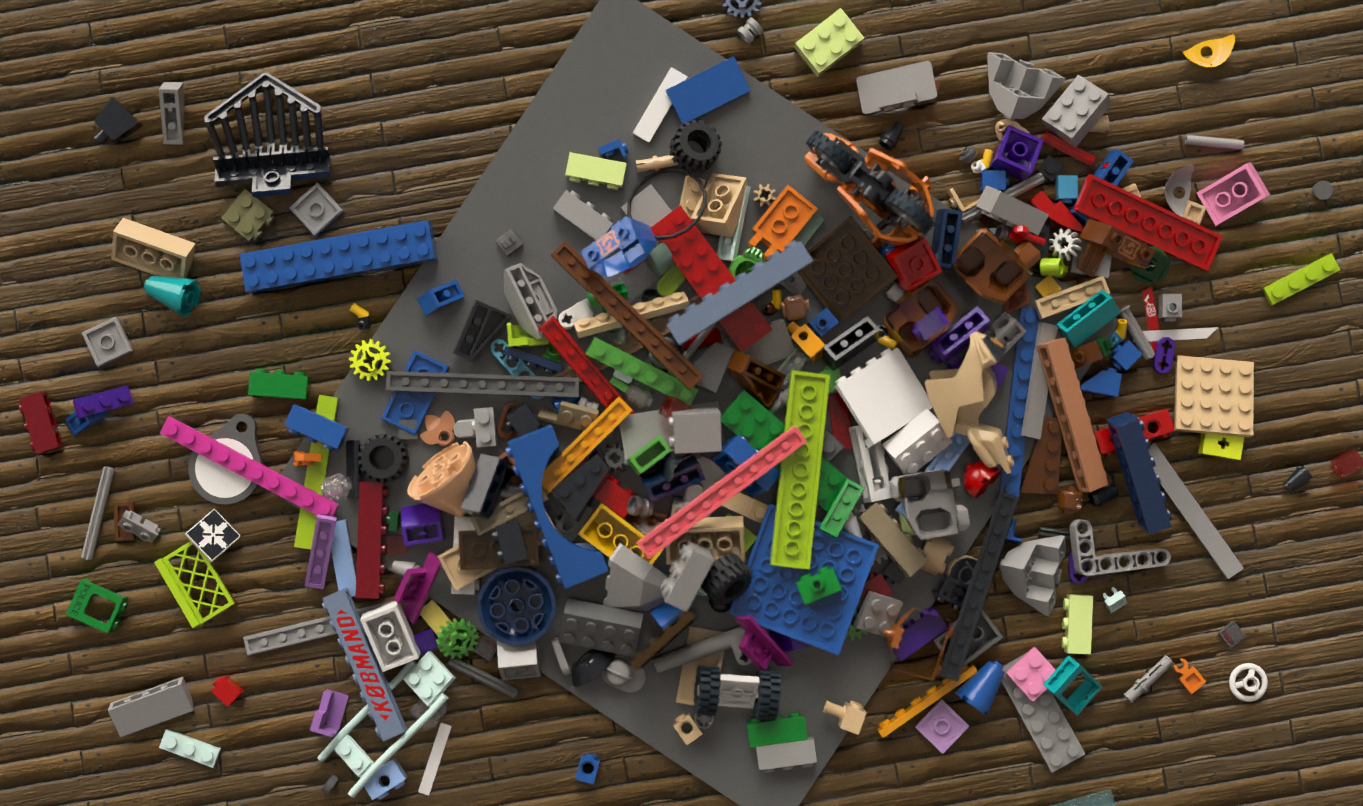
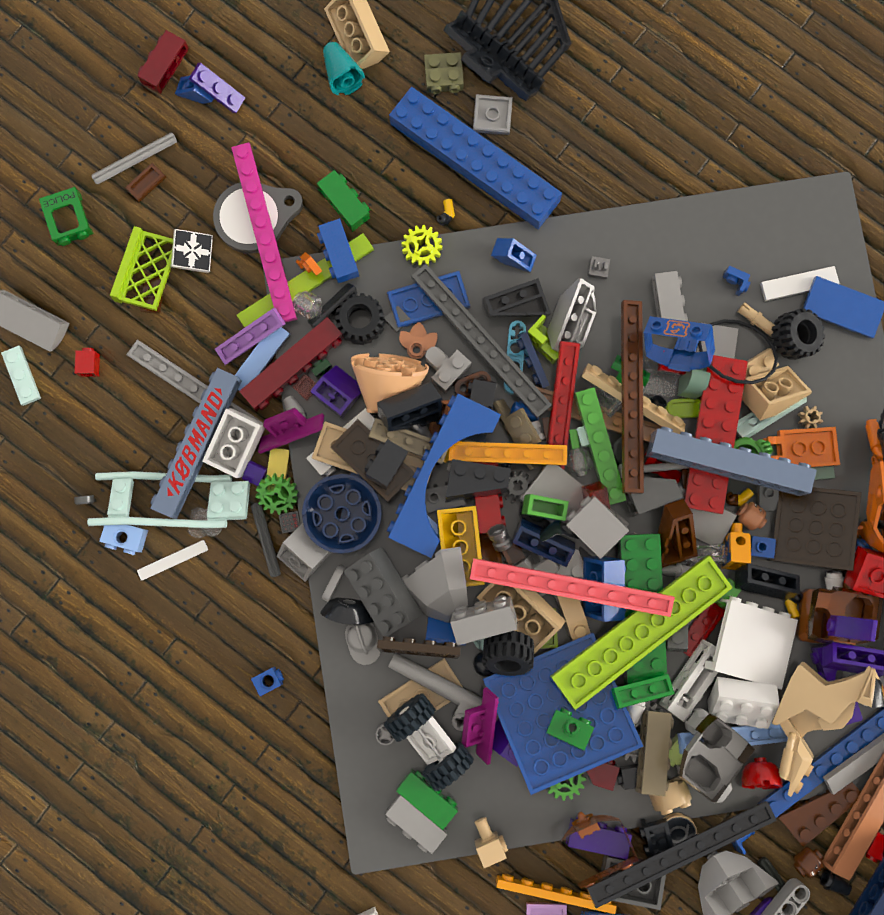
camera: 45 degrees right, 5 degrees down
light grey tile [82,316,134,367] -> none
light grey hinge [117,510,160,543] -> none
medium lavender panel [310,689,349,737] -> none
bright green plate [542,344,561,363] -> none
white piece [558,299,597,330] -> none
yellowish green brick [565,152,627,190] -> none
tan brick [673,713,703,745] -> none
light grey plate [853,591,903,638] -> none

